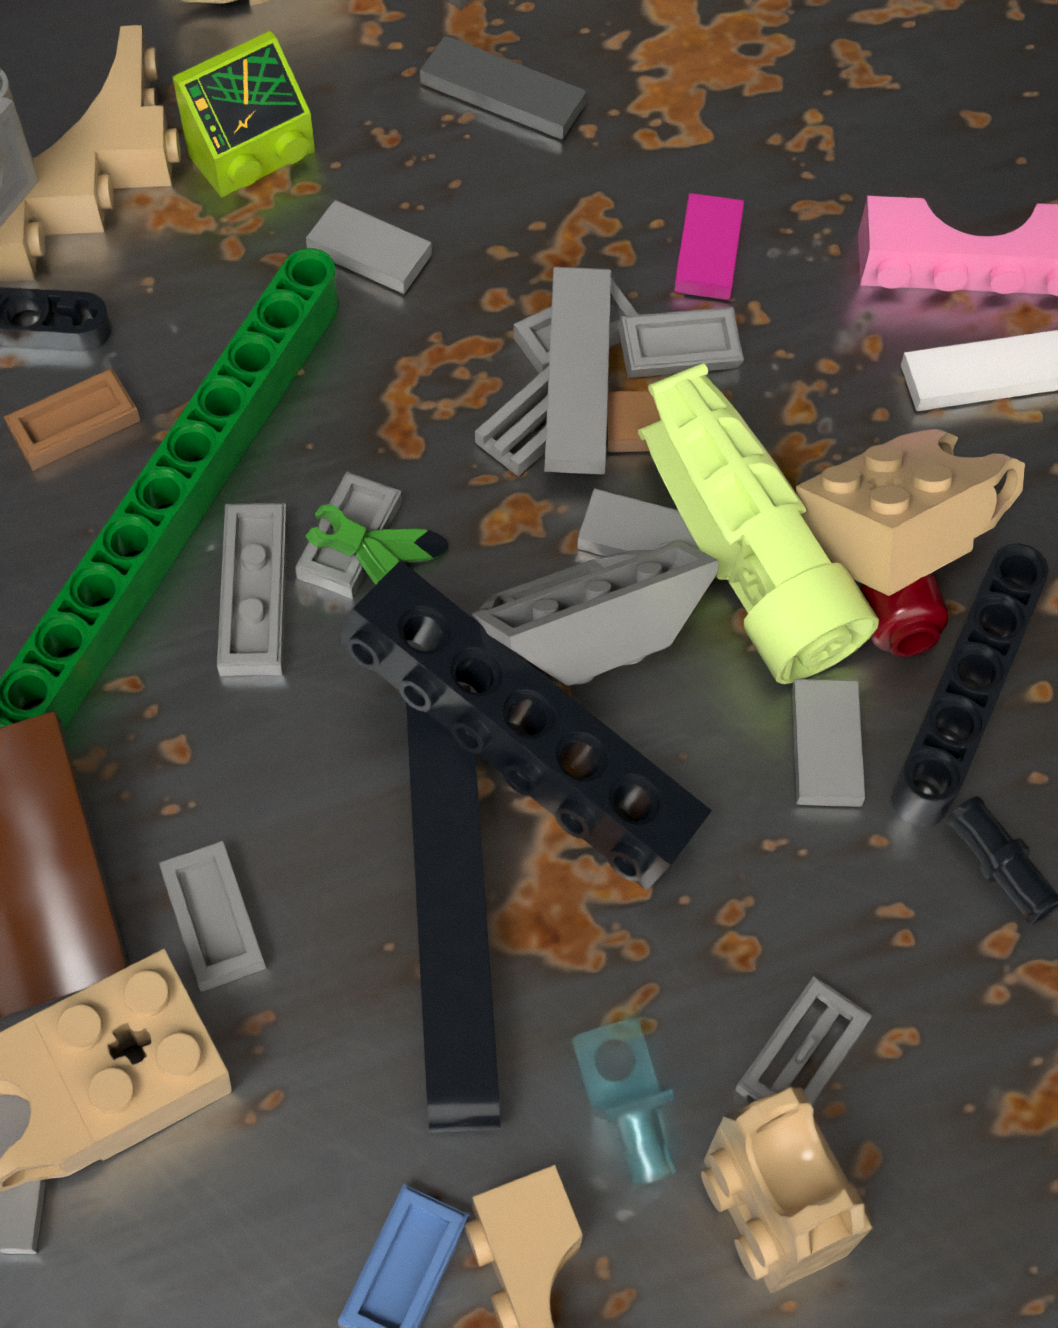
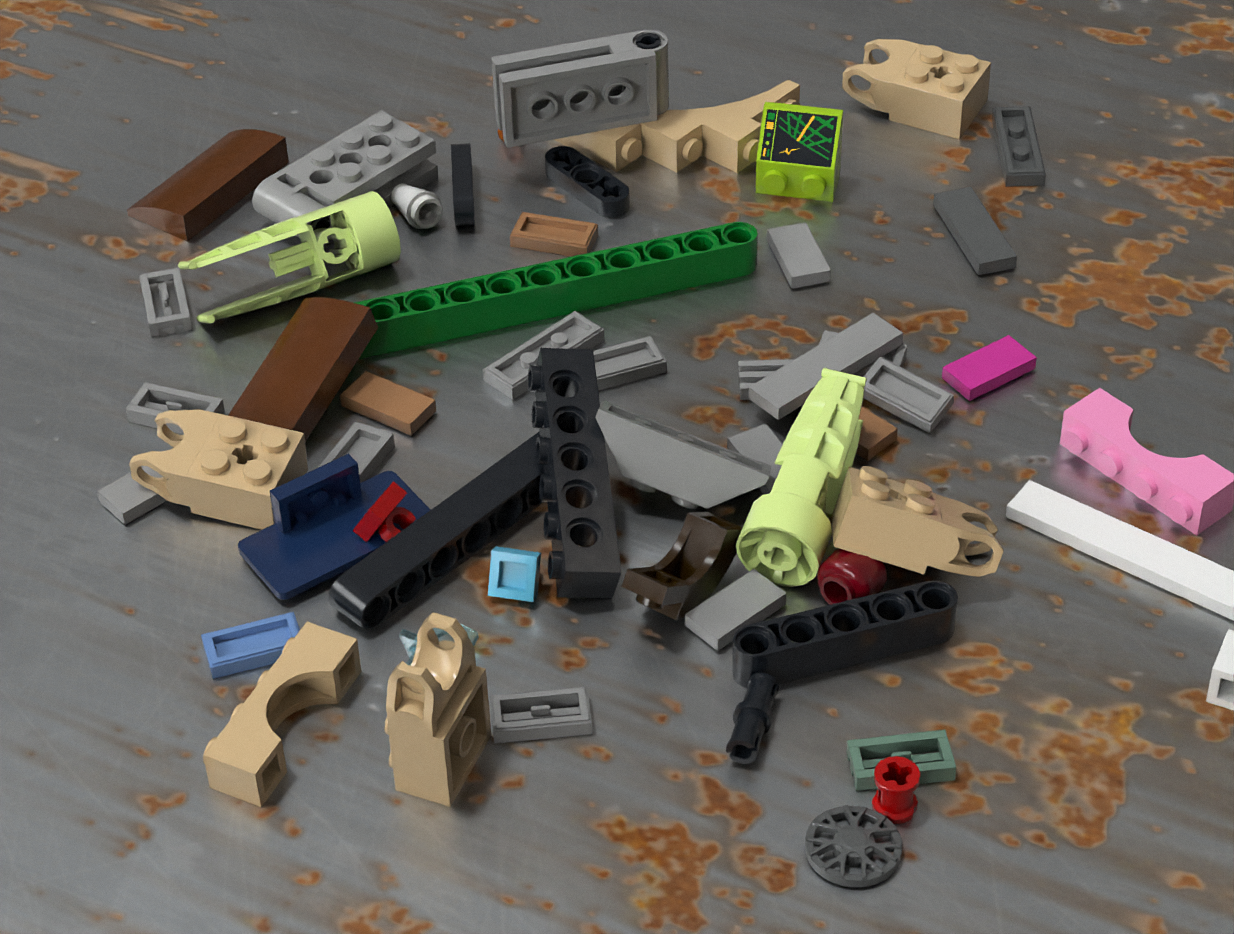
camera: 50 degrees right, 20 degrees down
bright green piece [305,505,448,585] -> none
none -> dark blue bracket [238,453,431,600]
none -> medium nougat tile [340,371,436,436]
none -> red tile [353,481,416,542]
none -> medium azure tile [488,546,541,602]
none -> dark brown arch [621,512,743,620]

